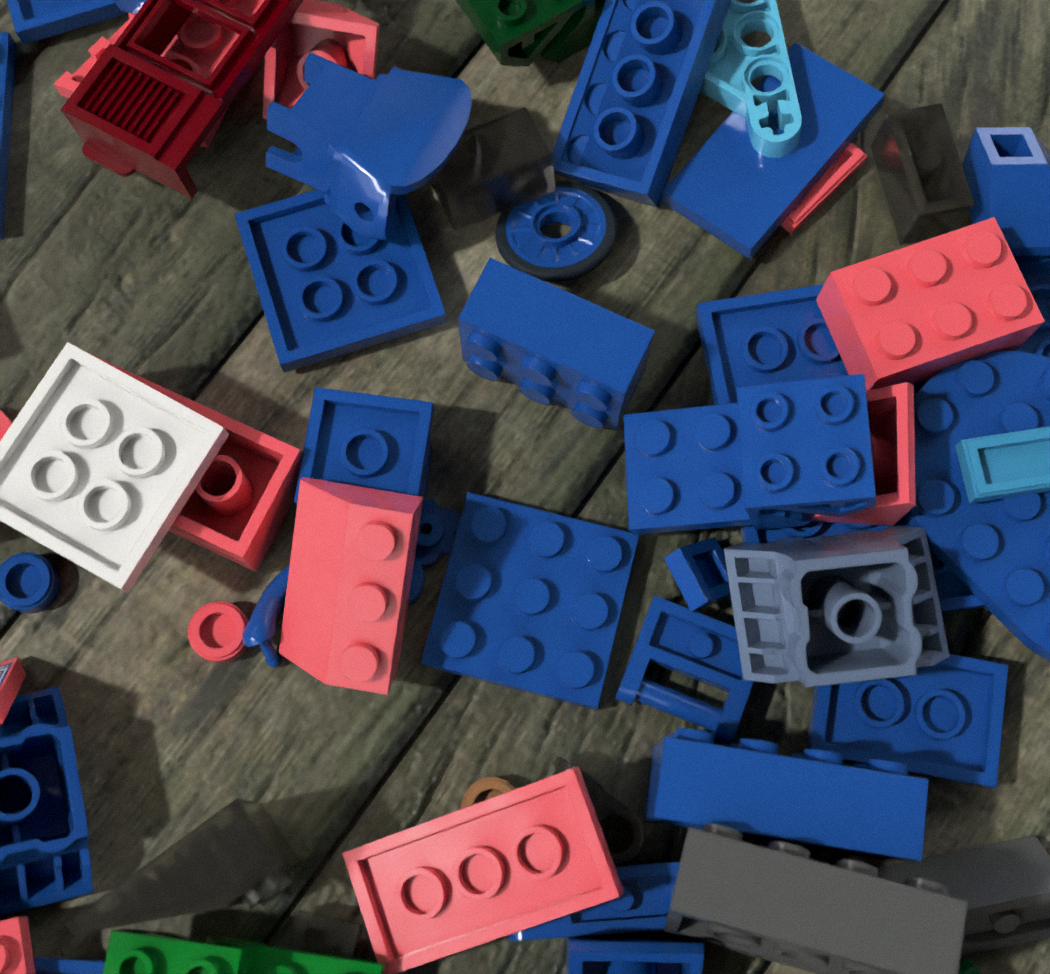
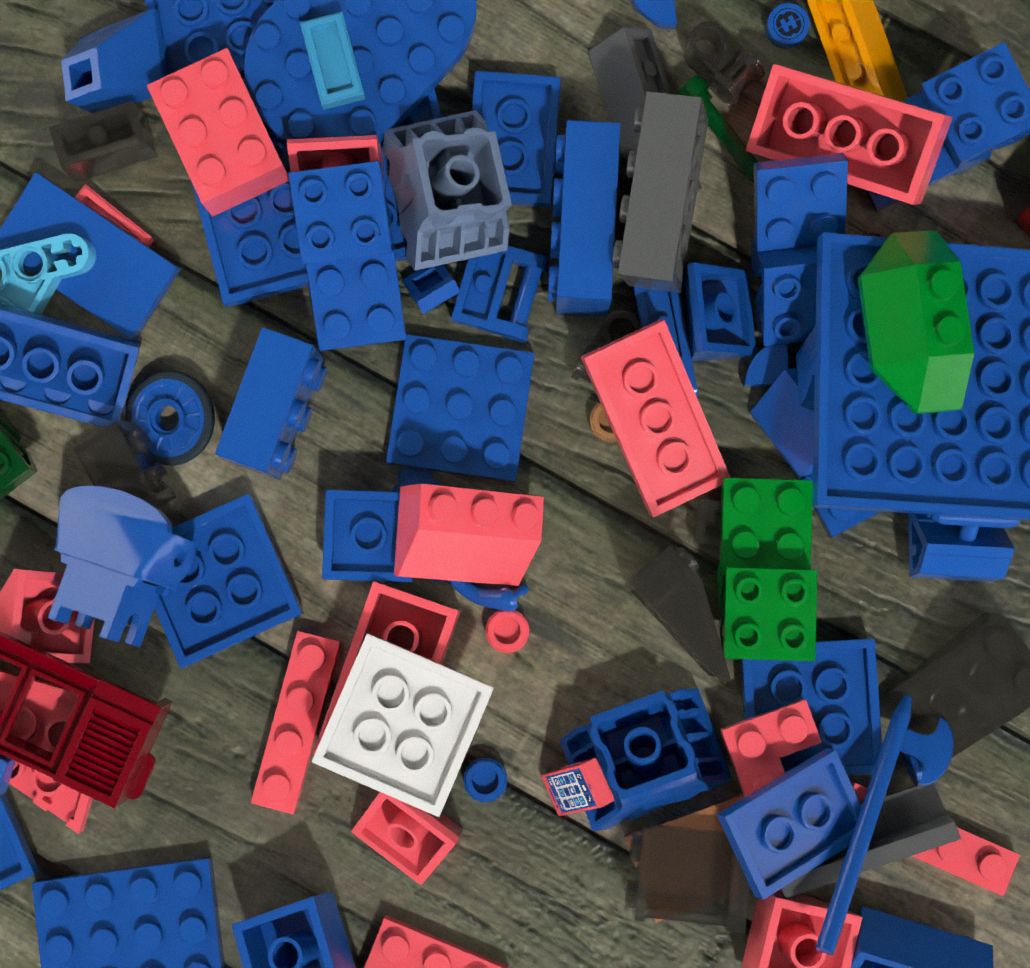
camera: 90 degrees left, 10 degrees up
none -> coral plate [251,631,342,814]

